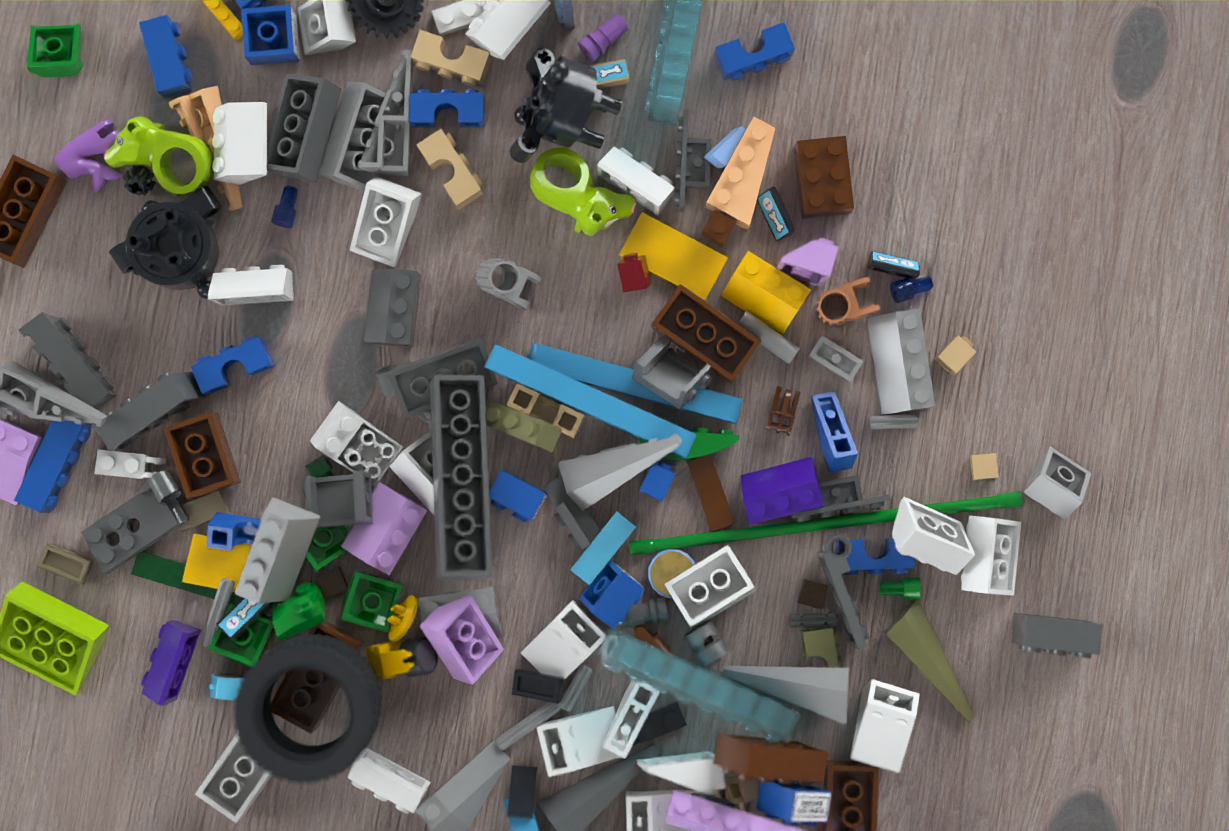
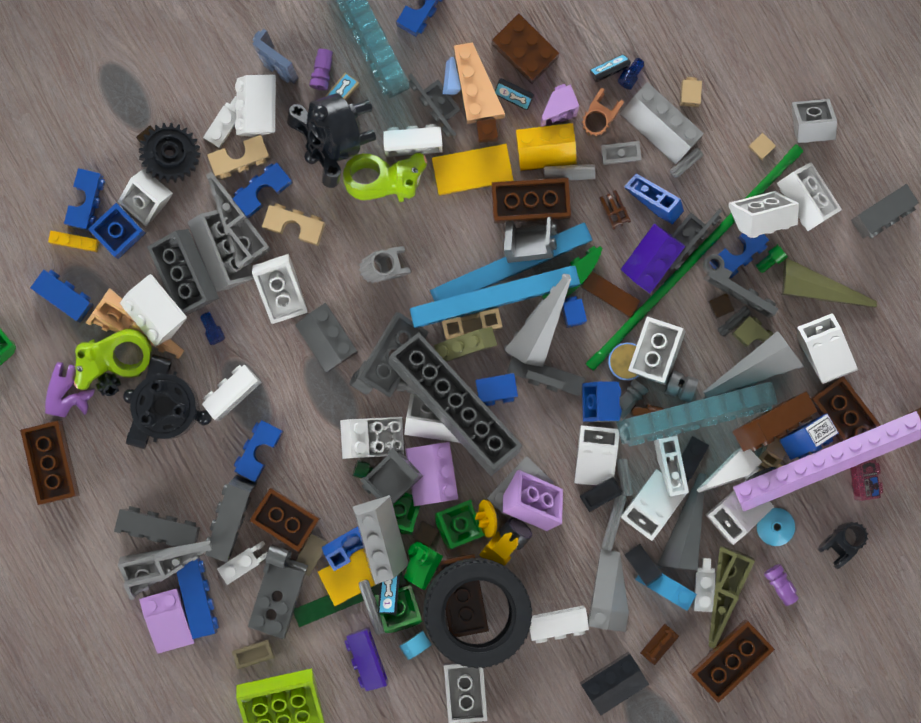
camera: 40 degrees left, 0 degrees up
medium azure tile [570,511,636,585] -> none
dark red brick [617,253,651,293] -> none

